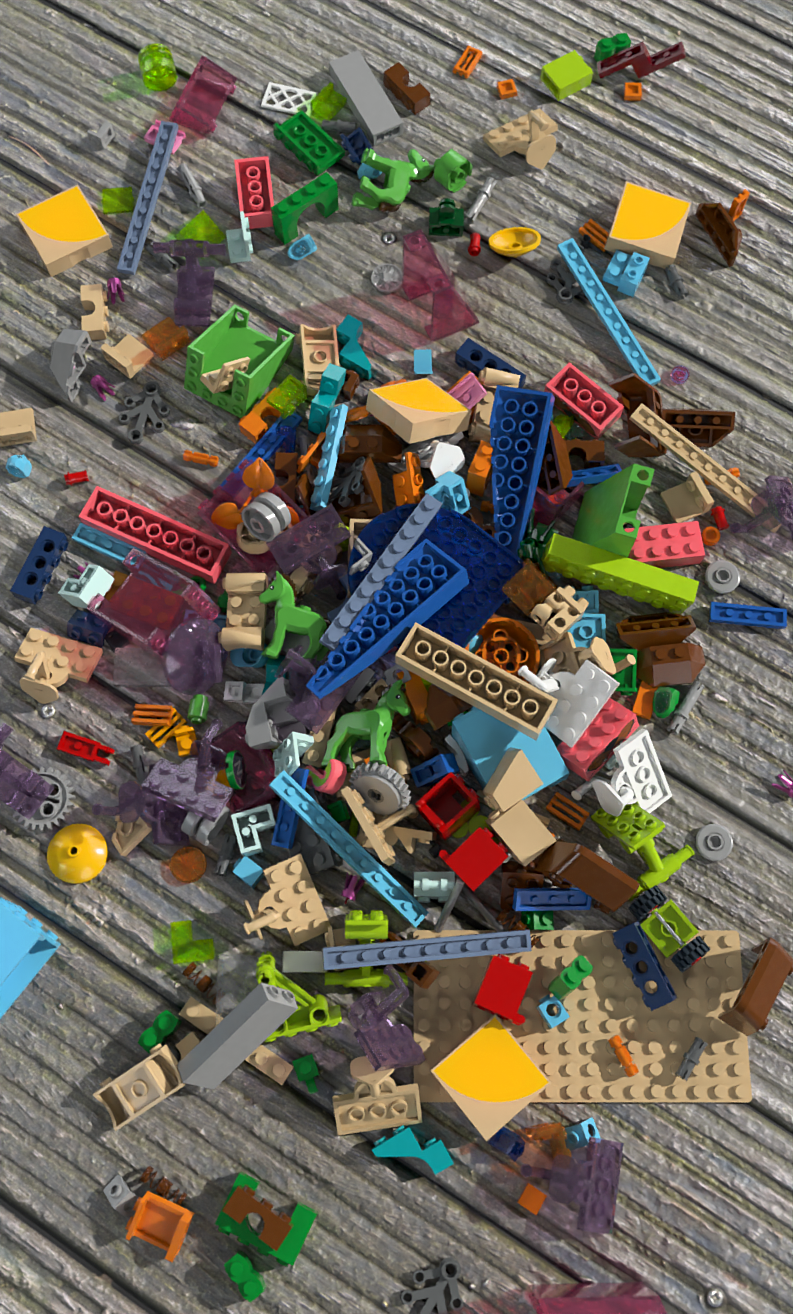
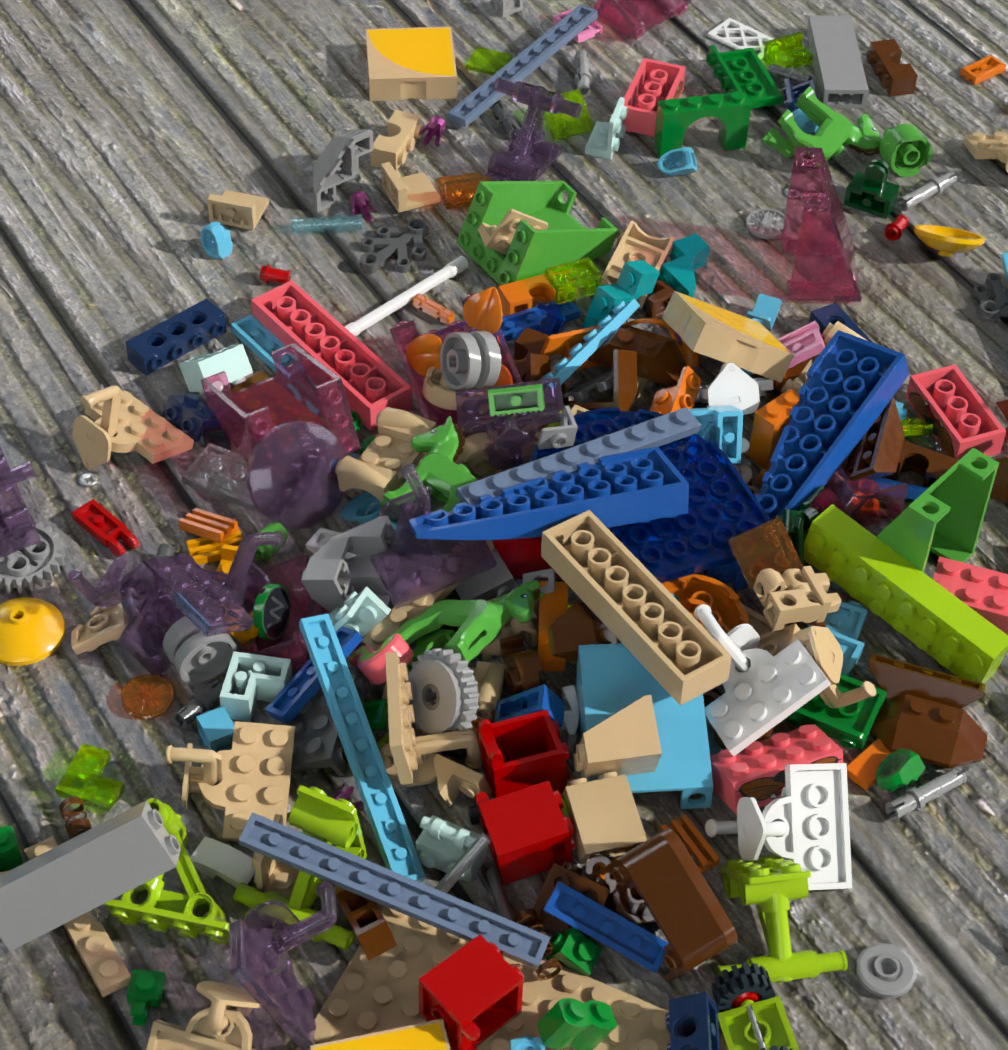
camera: 25 degrees right, 25 degrees down
none -> clear light blue pin [291,214,363,234]
none -> white piece [344,256,469,337]
none -> bright green brick [488,384,545,417]

